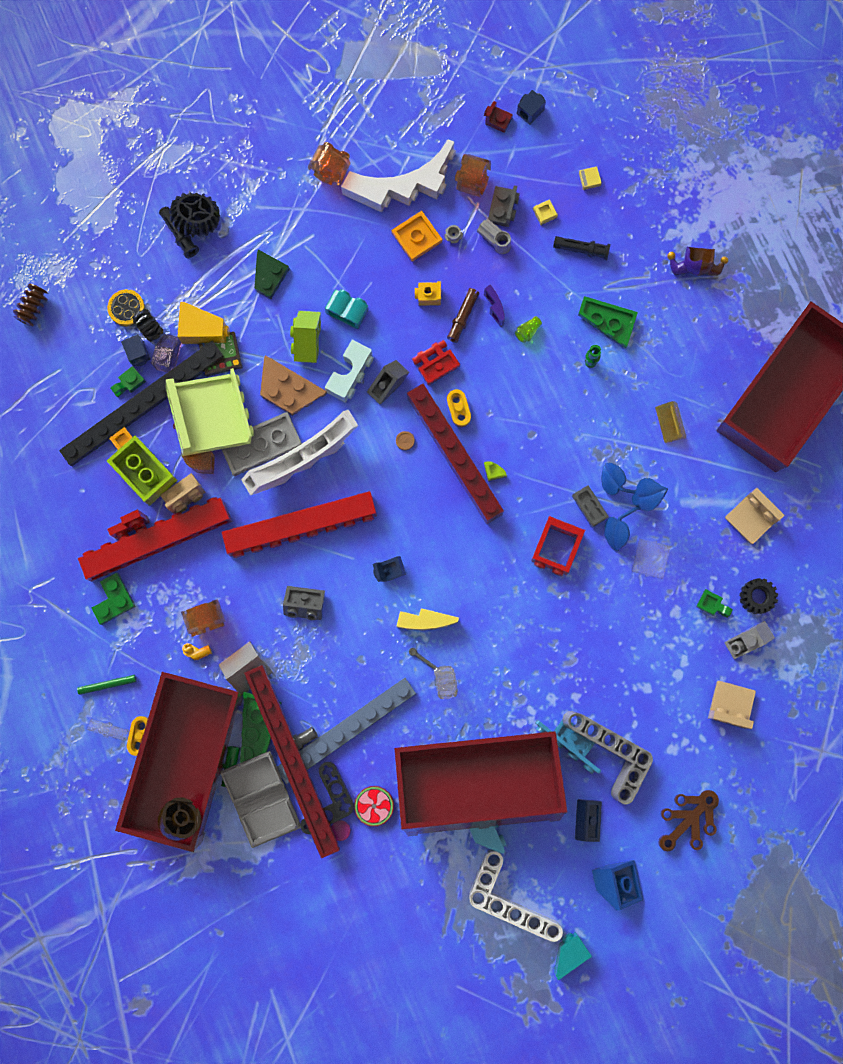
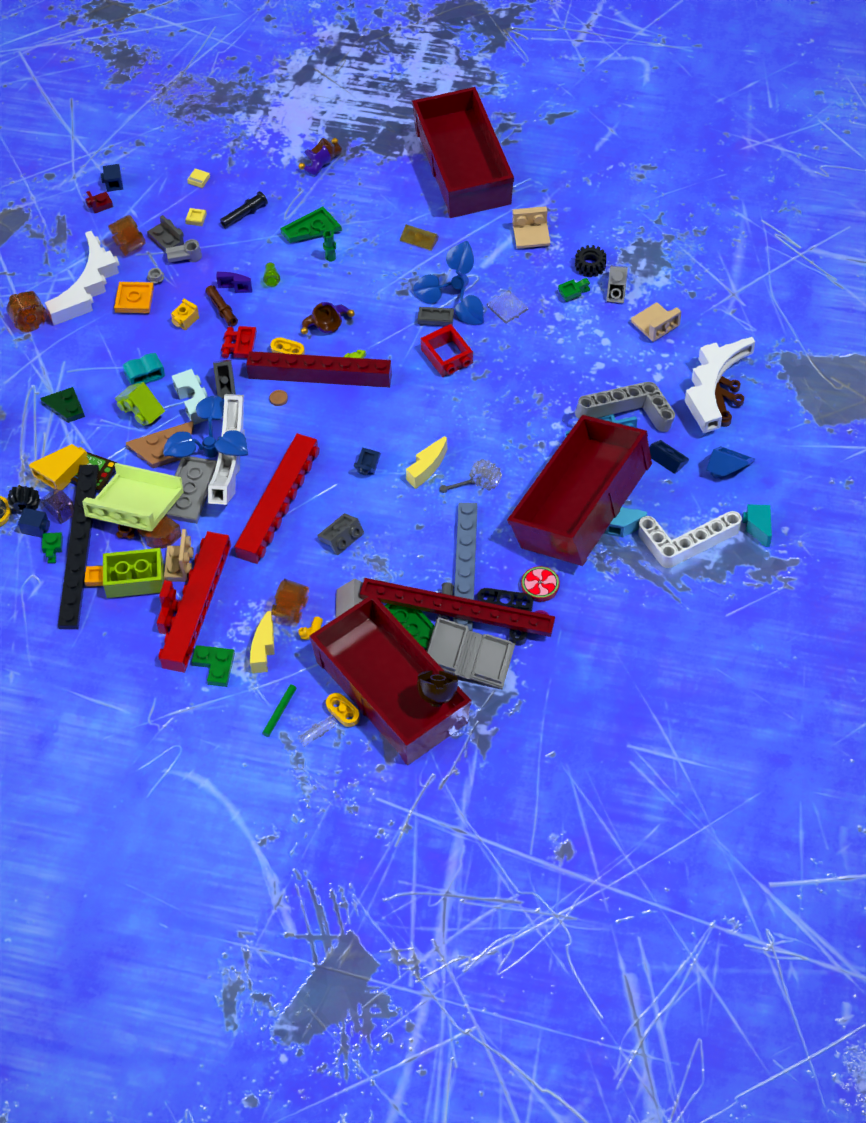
camera: 55 degrees left, 25 degrees down
none -> blue plant [163,396,248,458]
none -> light yellow slope [250,611,275,673]
none -> reddish brown piece [301,302,355,334]
none -> white arch [685,337,755,433]

